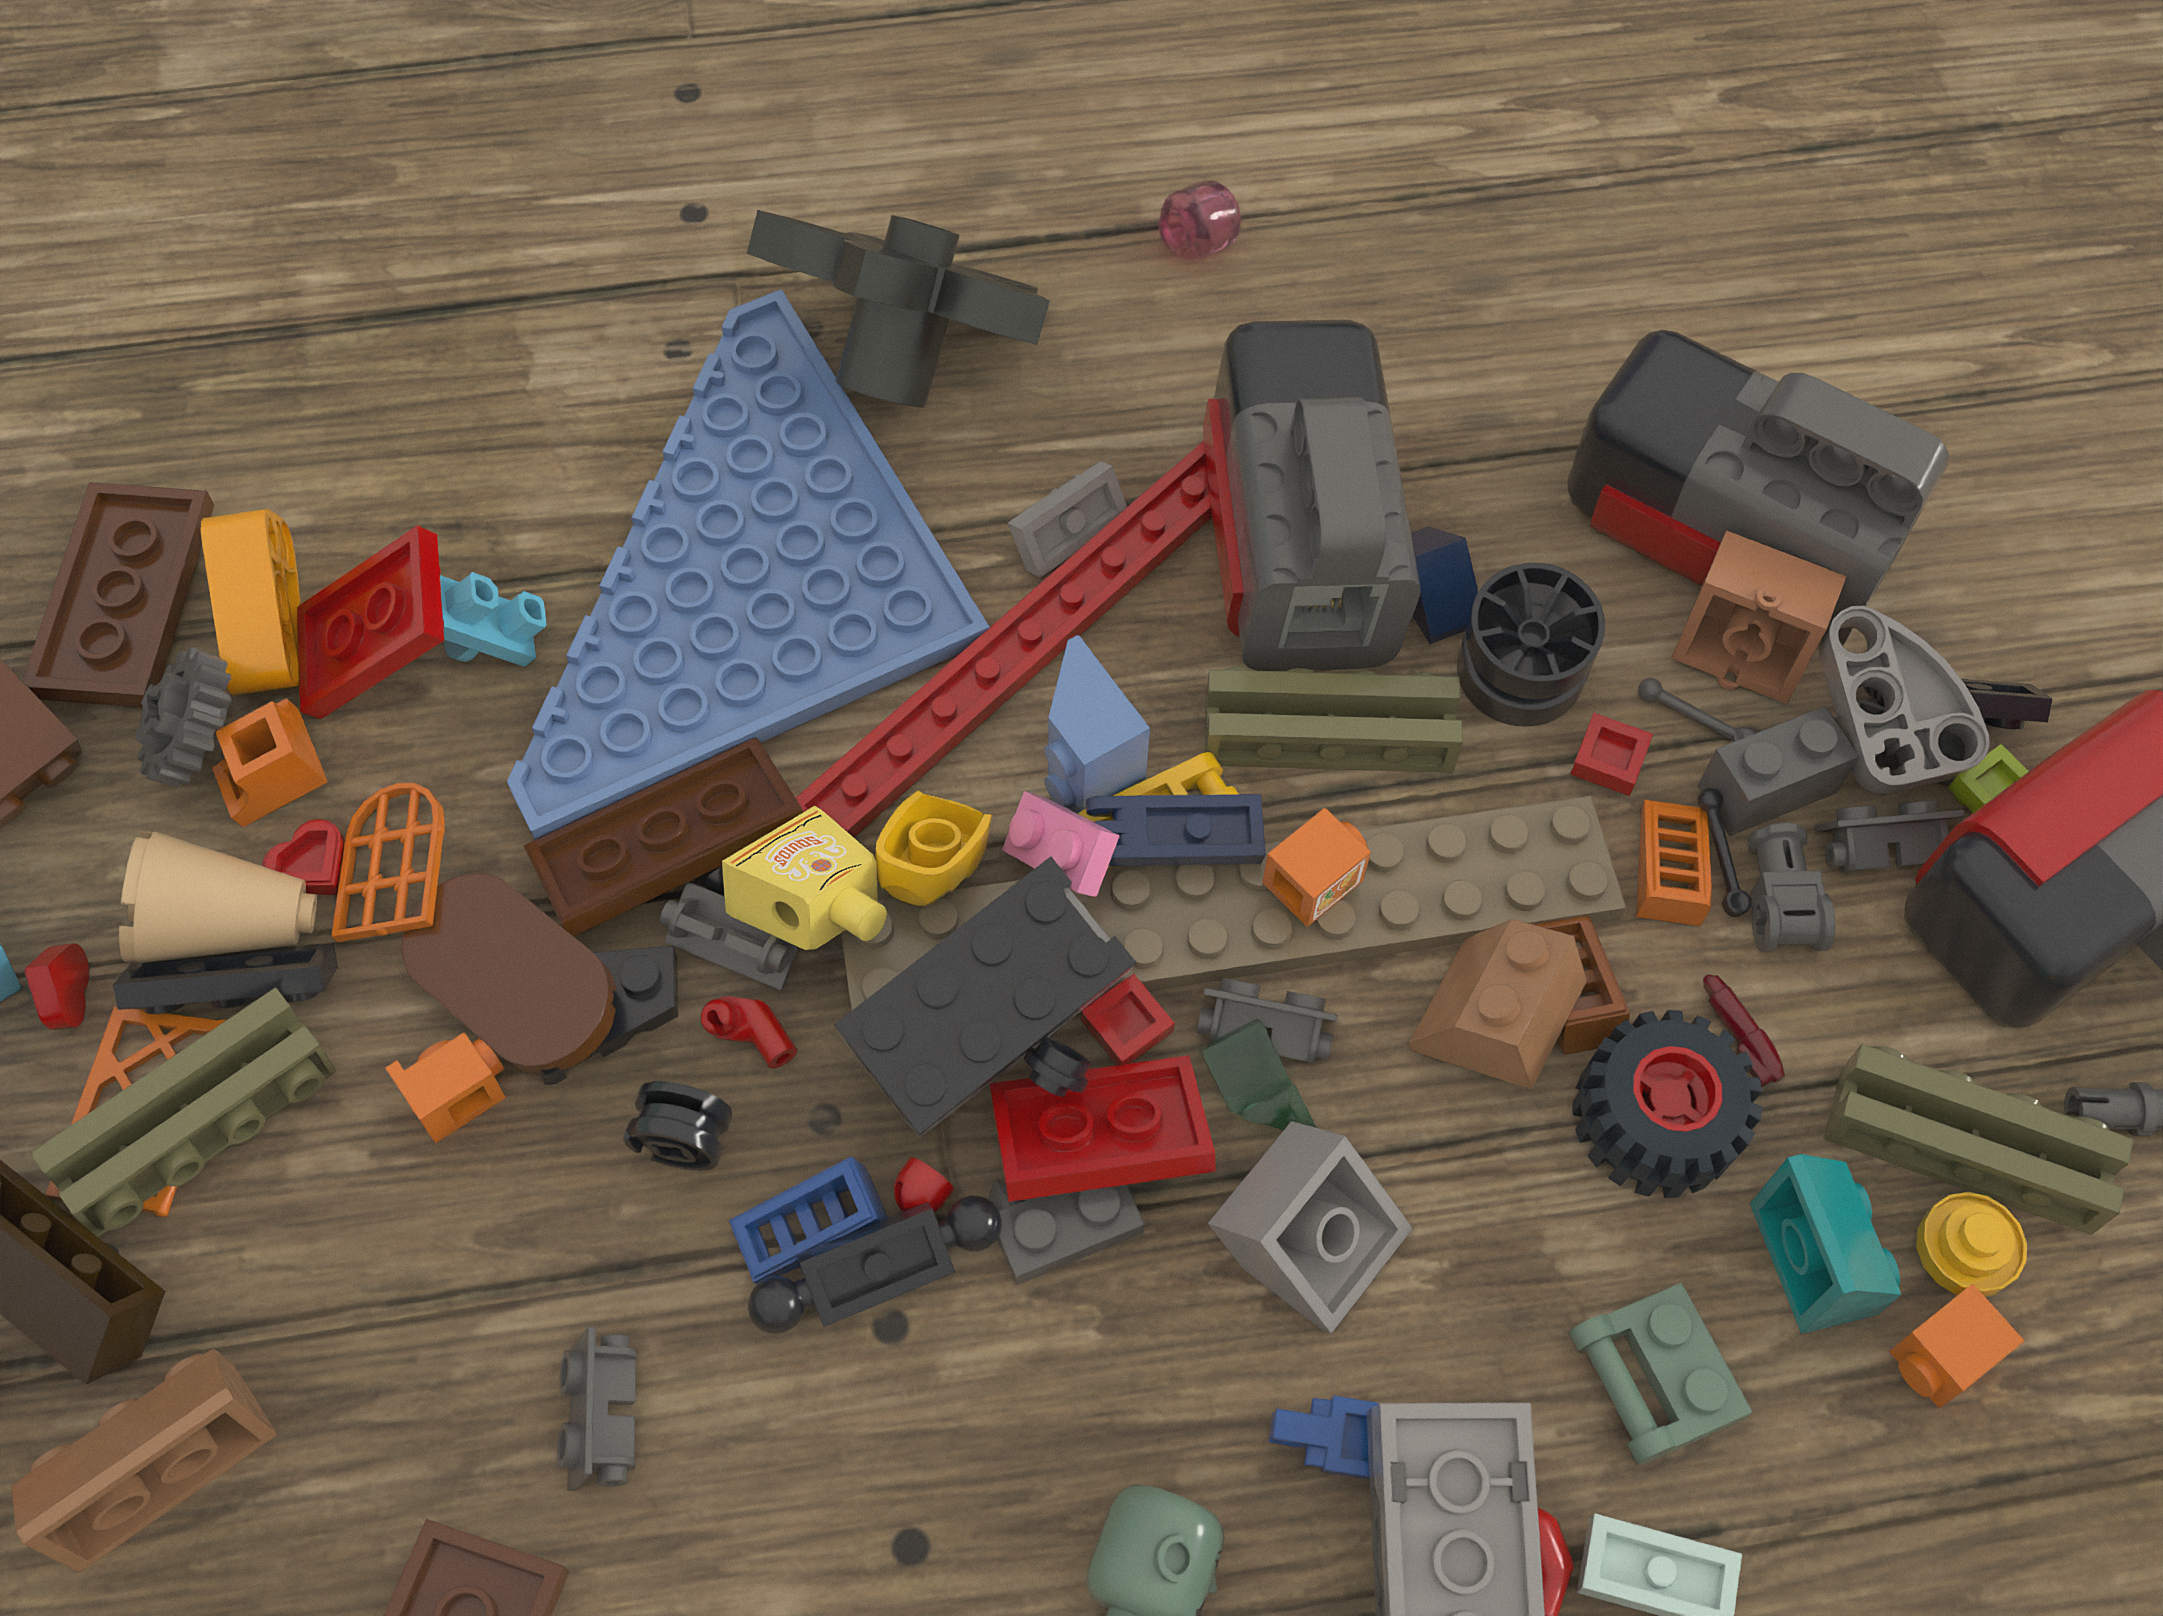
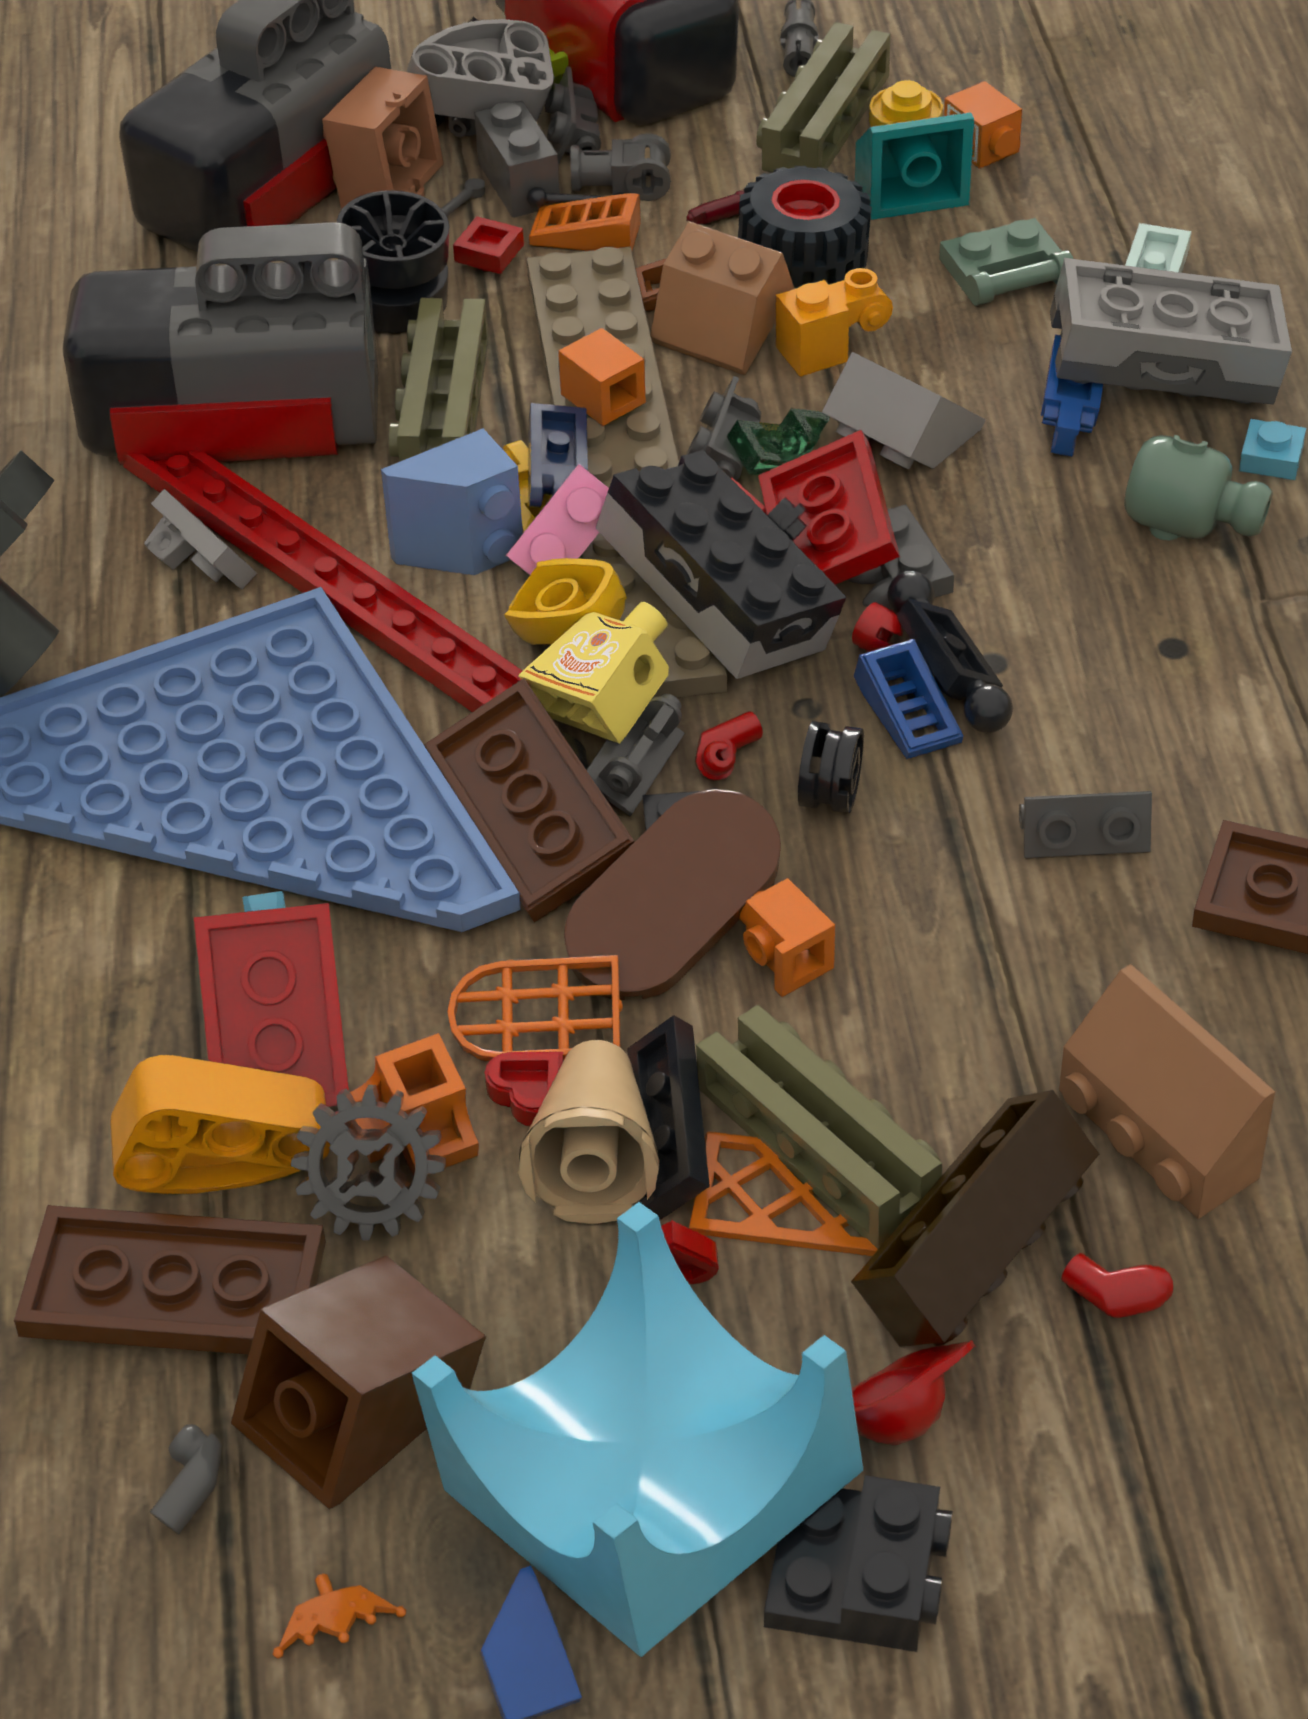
camera: 85 degrees left, 15 degrees down
none -> light orange brick [776,268,893,377]

